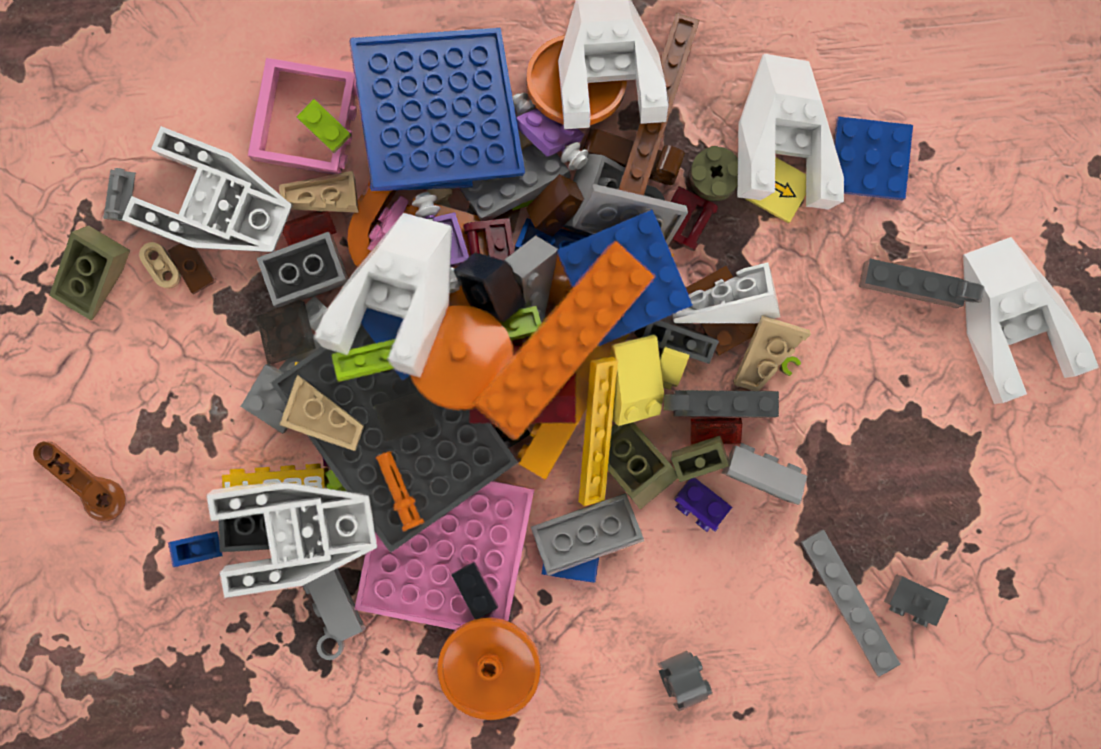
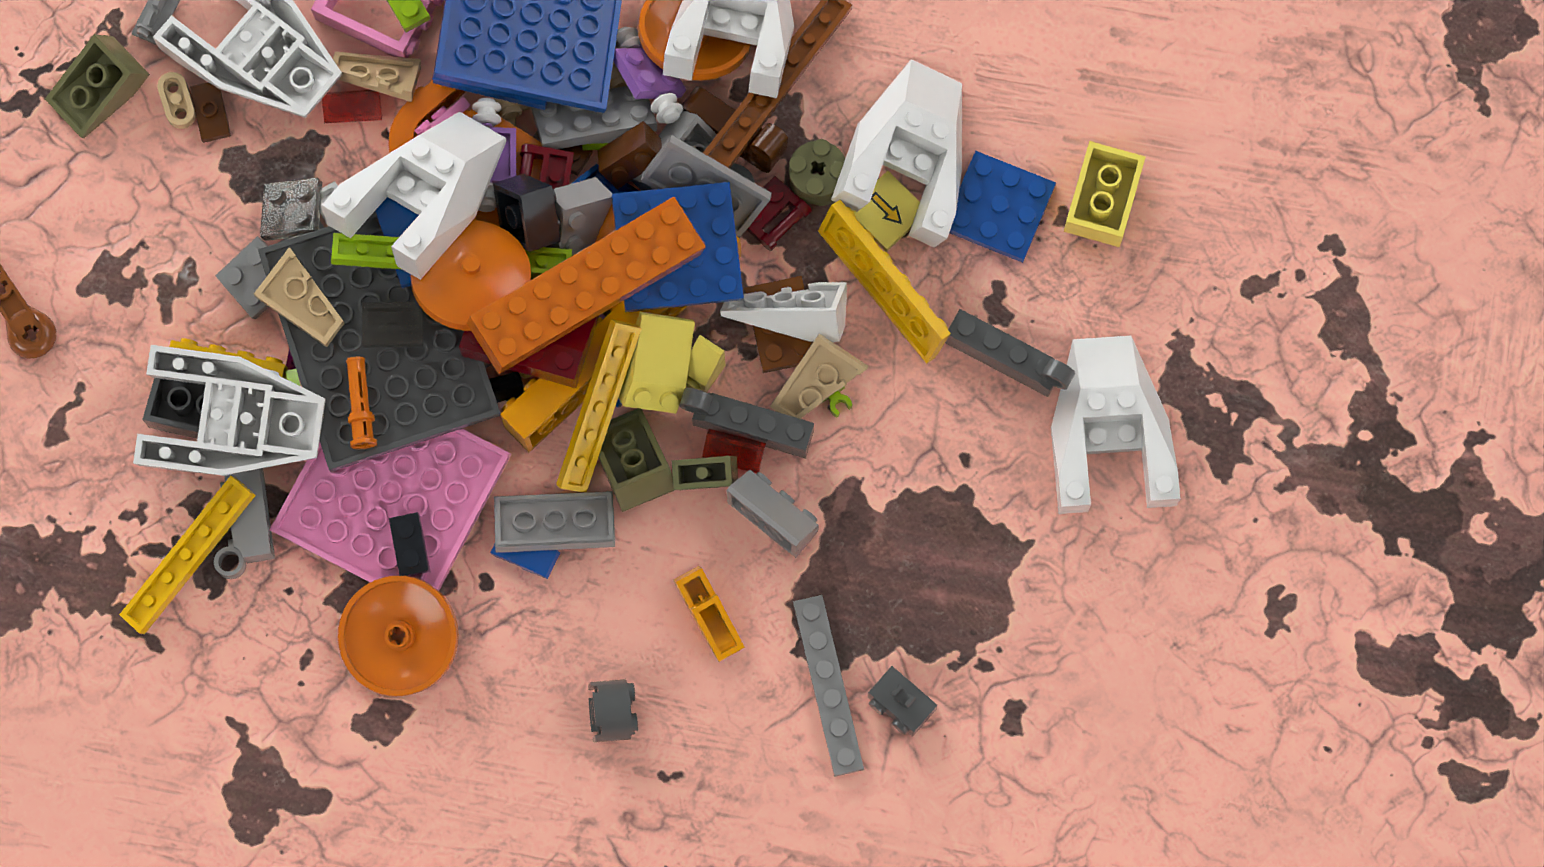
camera: 10 degrees right, 10 degrees down
blue slope [168,531,223,568] -> none
light grey brick [257,232,348,309] -> none
dark grey slope [634,318,719,364] -> none
dark purple bracket [673,478,733,532] -> none
none -> yellow plate [119,475,256,635]
none -> light orange slope [673,566,745,662]
none -> yellow plate [818,200,951,364]
none -> light yellow brick [1063,141,1146,247]

